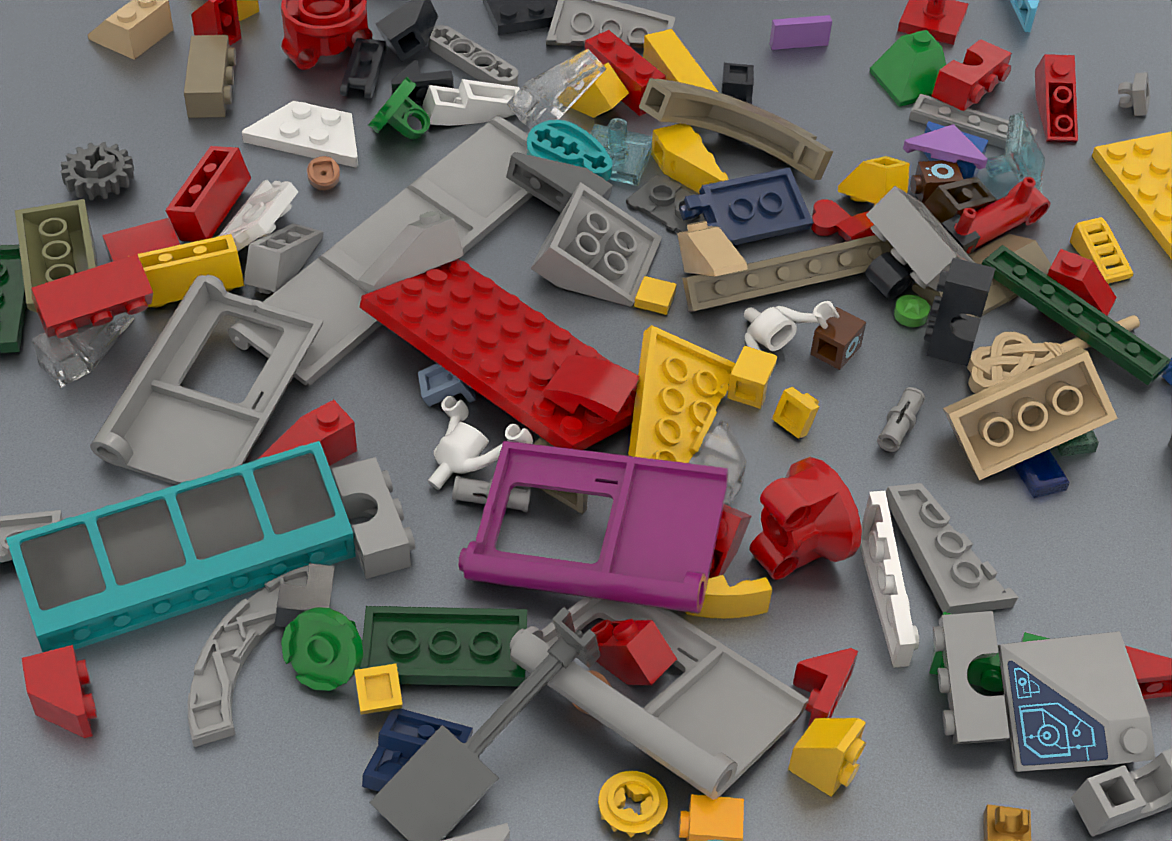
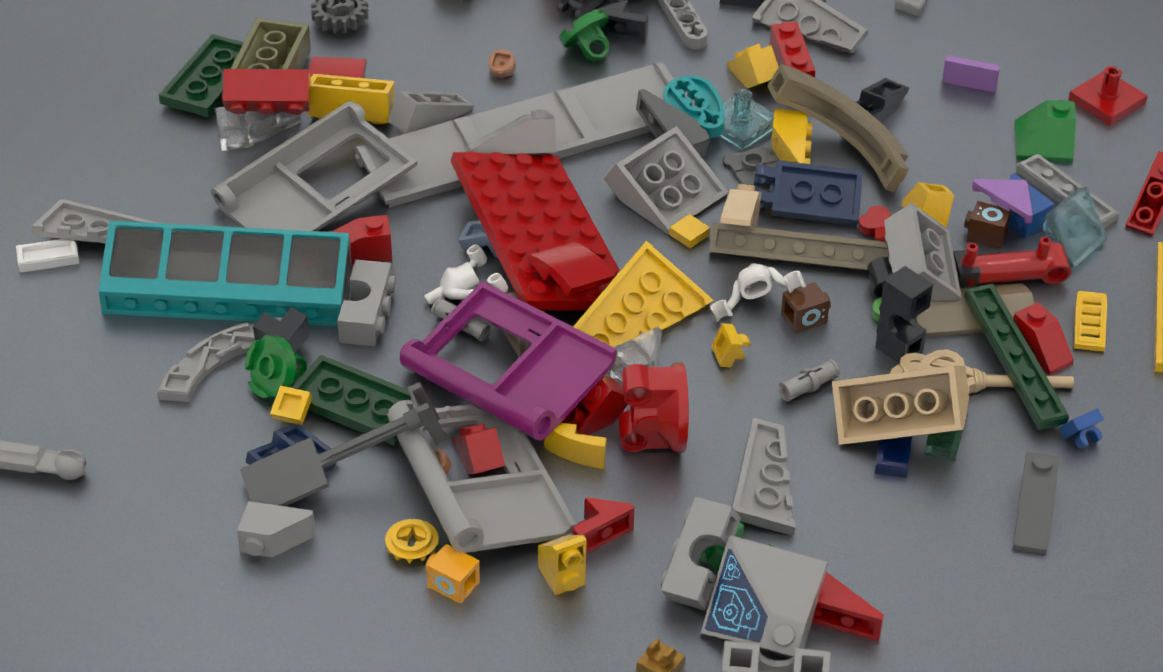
camera: 30 degrees right, 5 degrees down
red slope [21,645,97,738] -> none
red brick [165,146,251,242] -> none
white wing [219,180,298,251] -> none
white wing [242,101,358,168] -> none
white slope [422,79,526,126] -> none
clear slope [507,49,607,129] -> none
yellow brick [643,29,718,92] -> none
yellow panel [727,345,777,409] -> none
white wing [860,491,919,668] -> none
dark brown slope [924,176,997,223] -> none
red arch [932,39,1012,111] -> none

